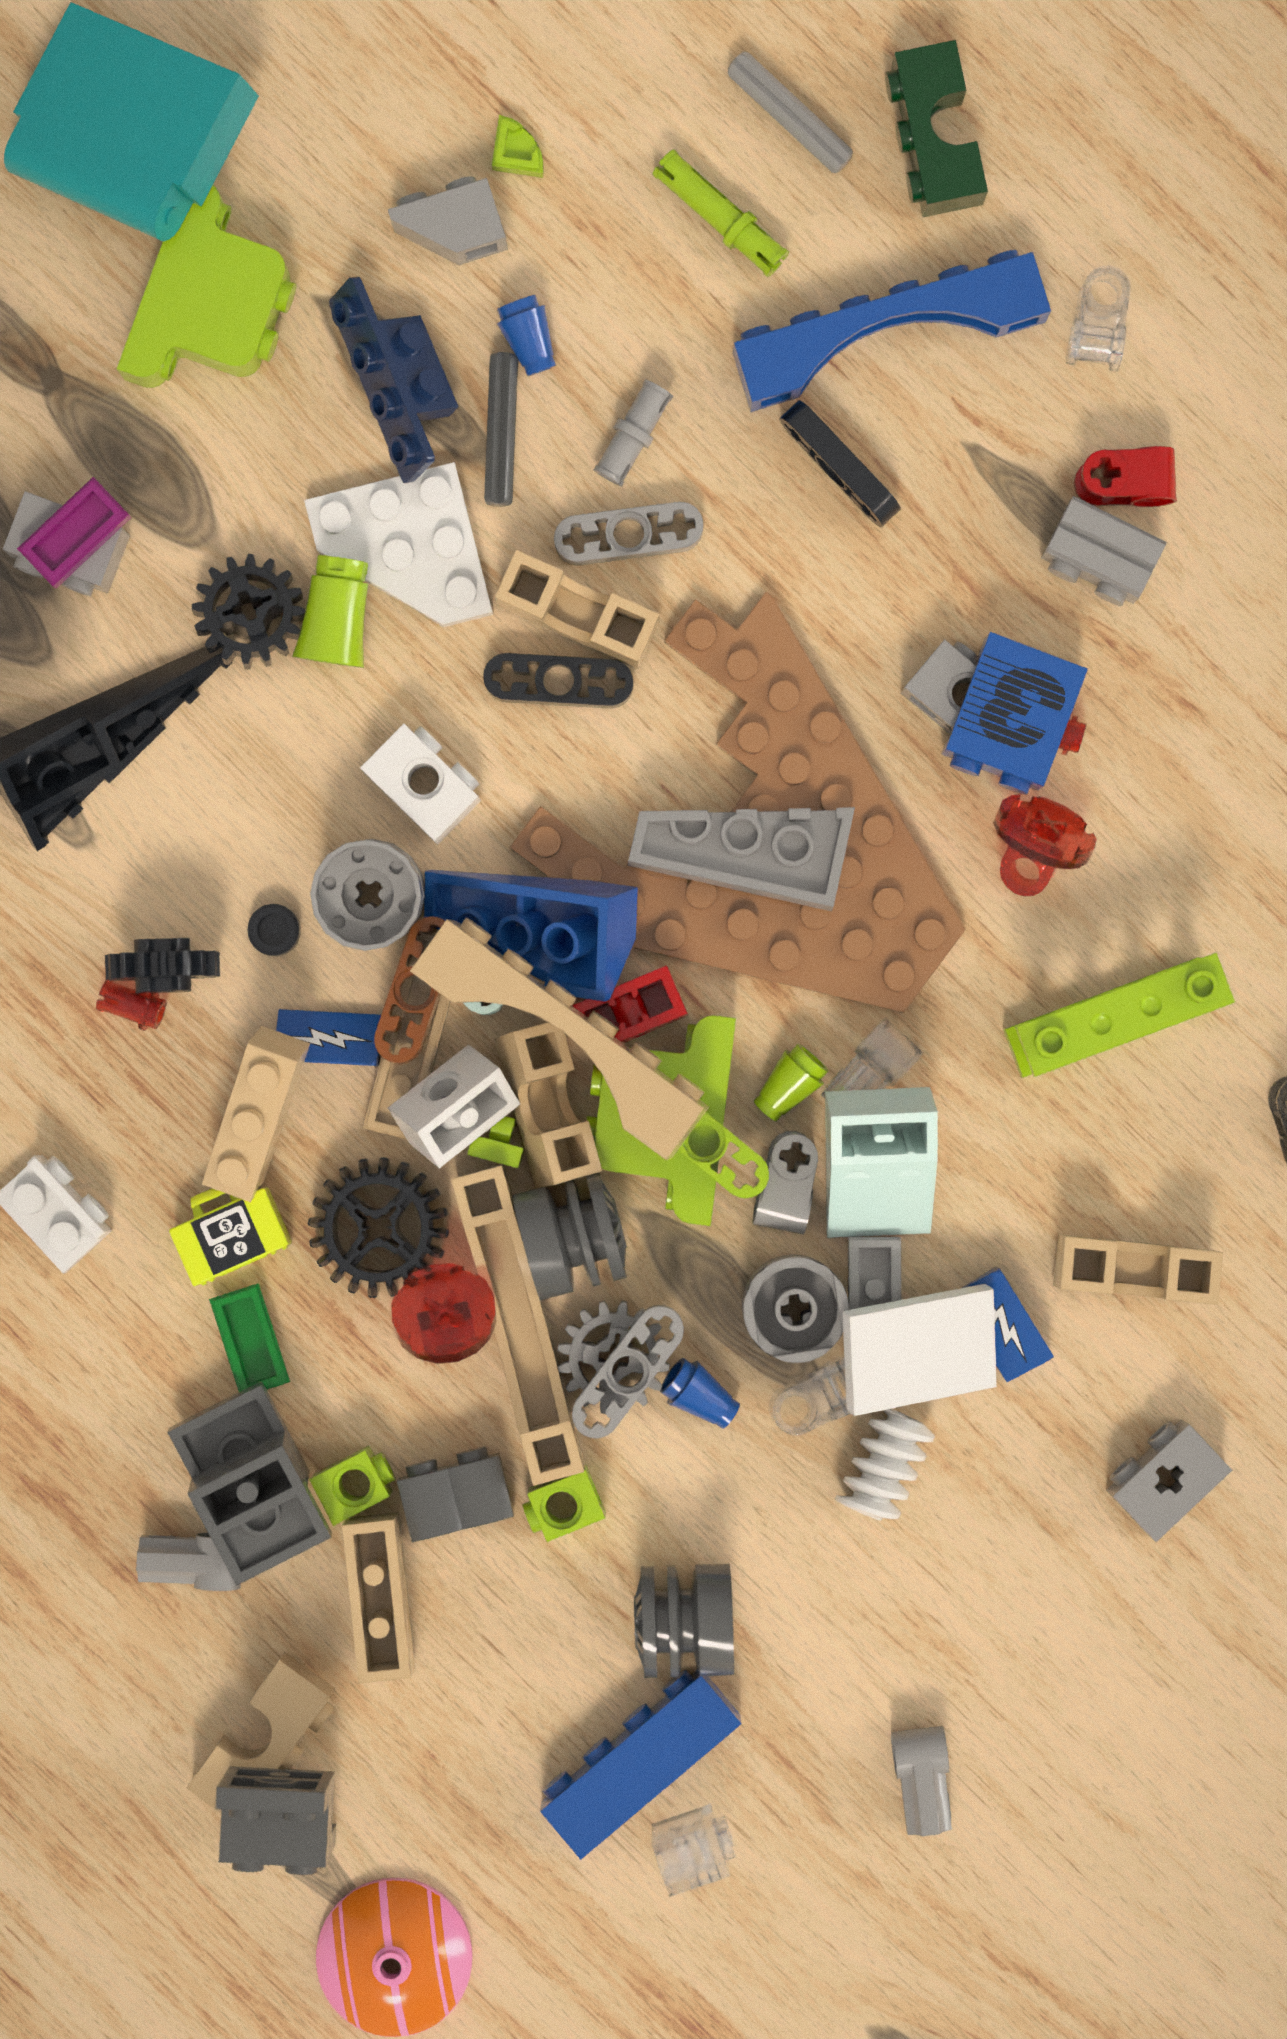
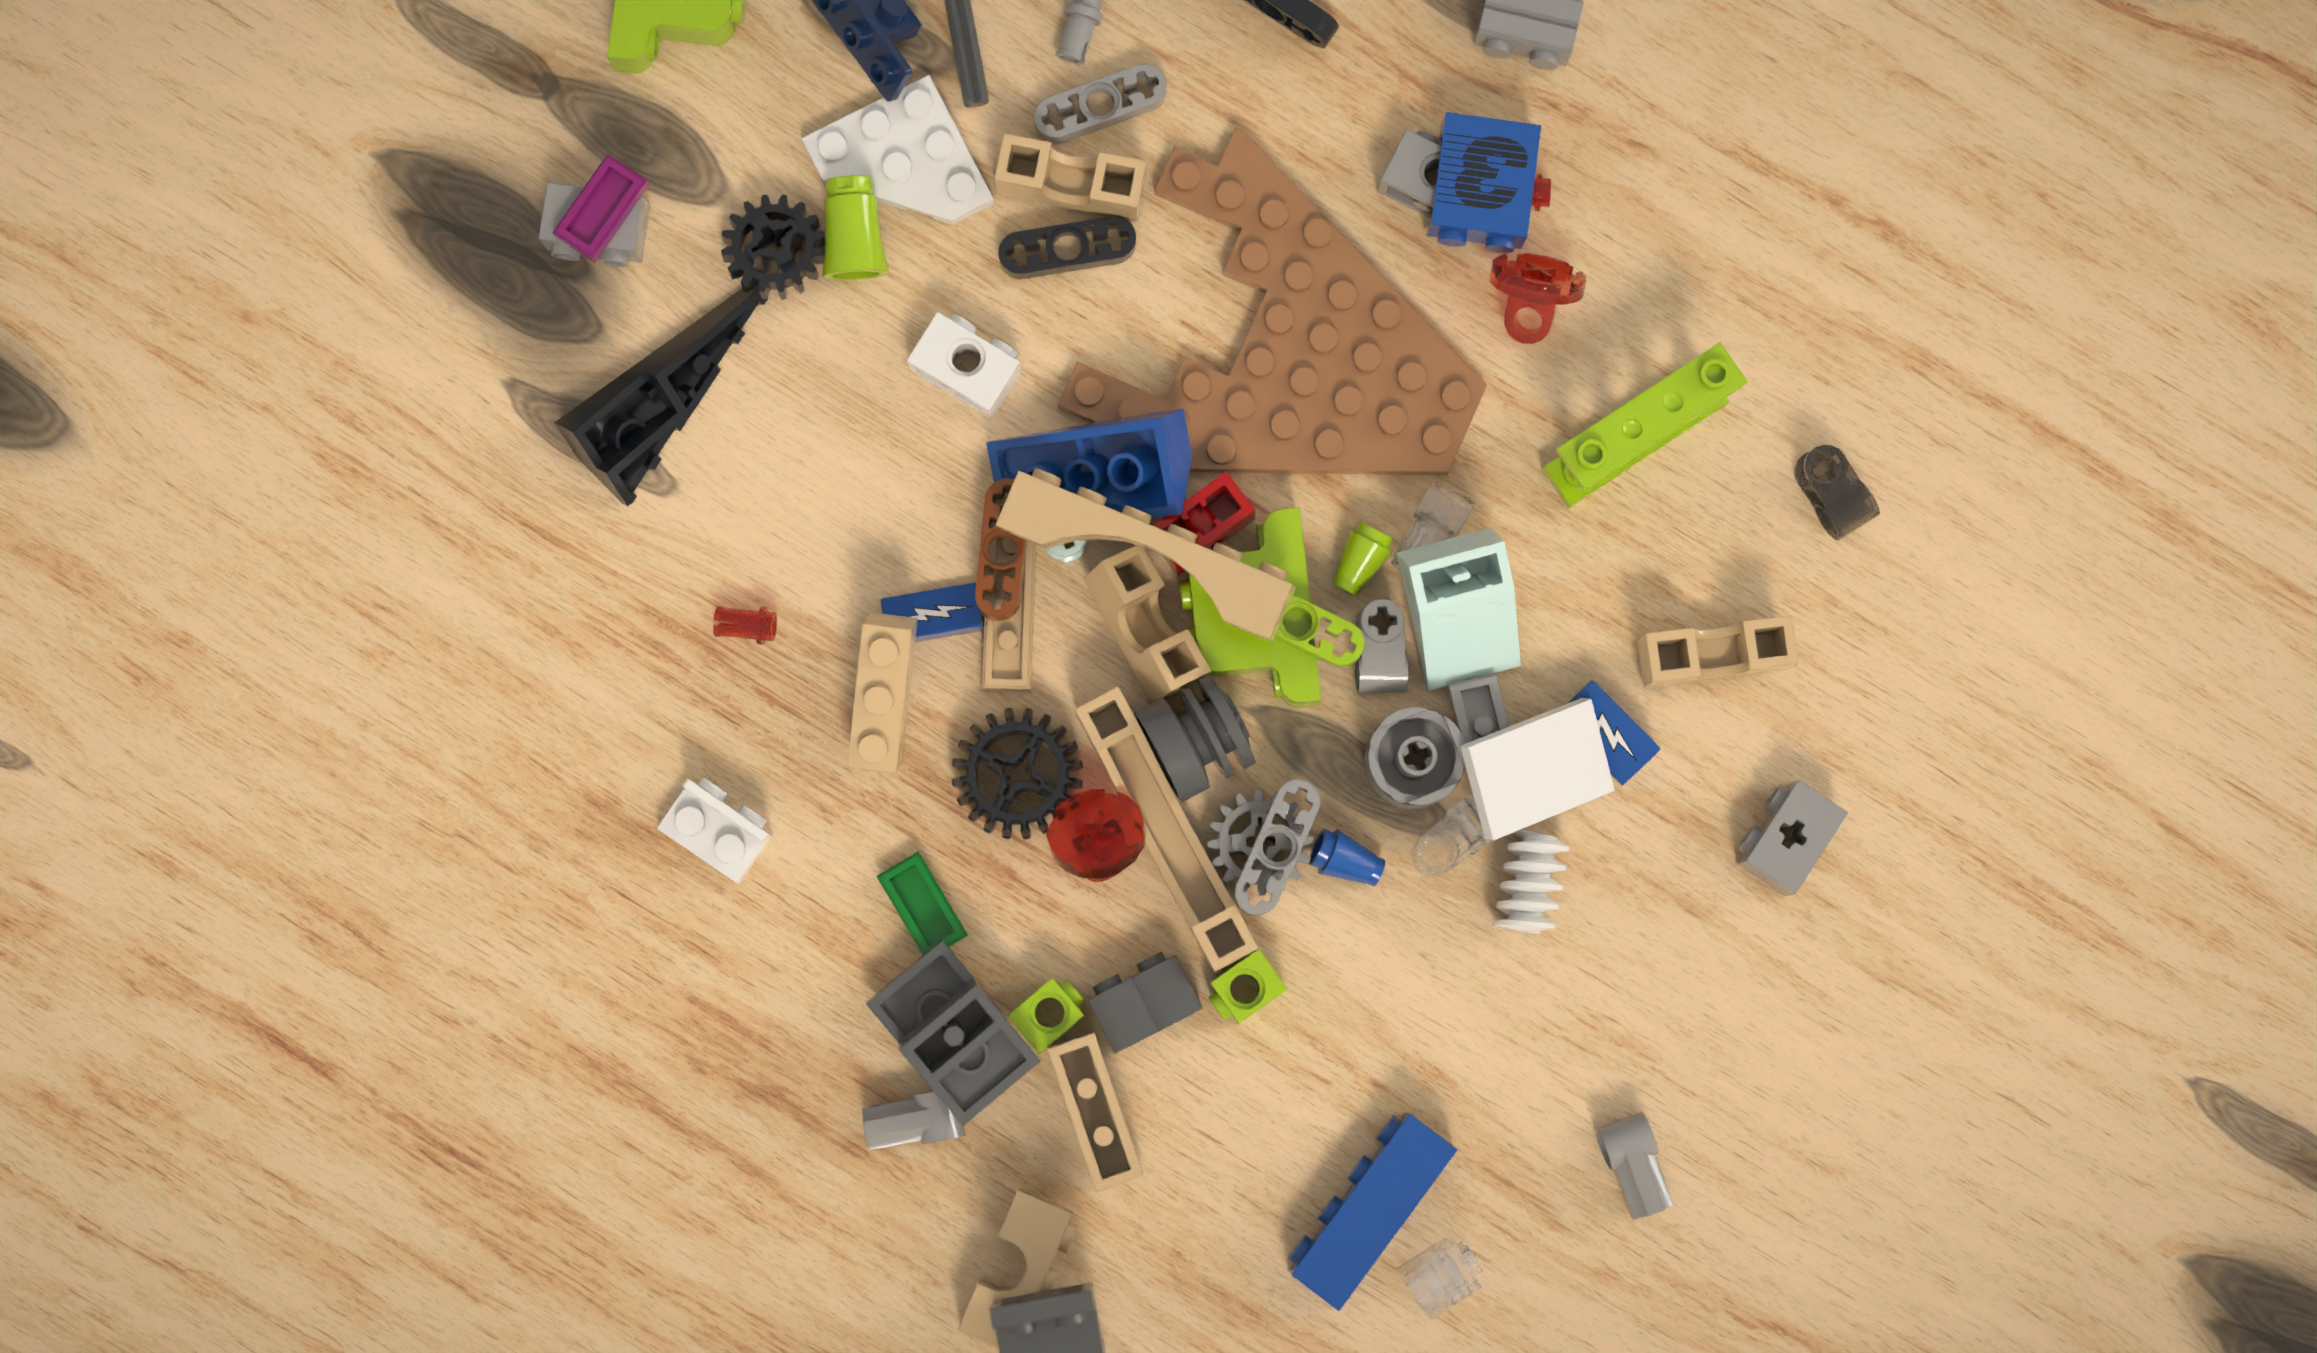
camera: 20 degrees left, 5 degrees down
black gear [105,938,220,994] -> none
piece [169,1187,292,1286] -> none
black tile [247,904,301,956] -> none
light grey wheel [310,839,425,951] -> none
white brick [388,1044,520,1168] -> none
lime tile [467,1116,524,1168] -> none
light grey wing [628,807,855,911] -> none
dark grey wheel [634,1563,734,1678] -> none

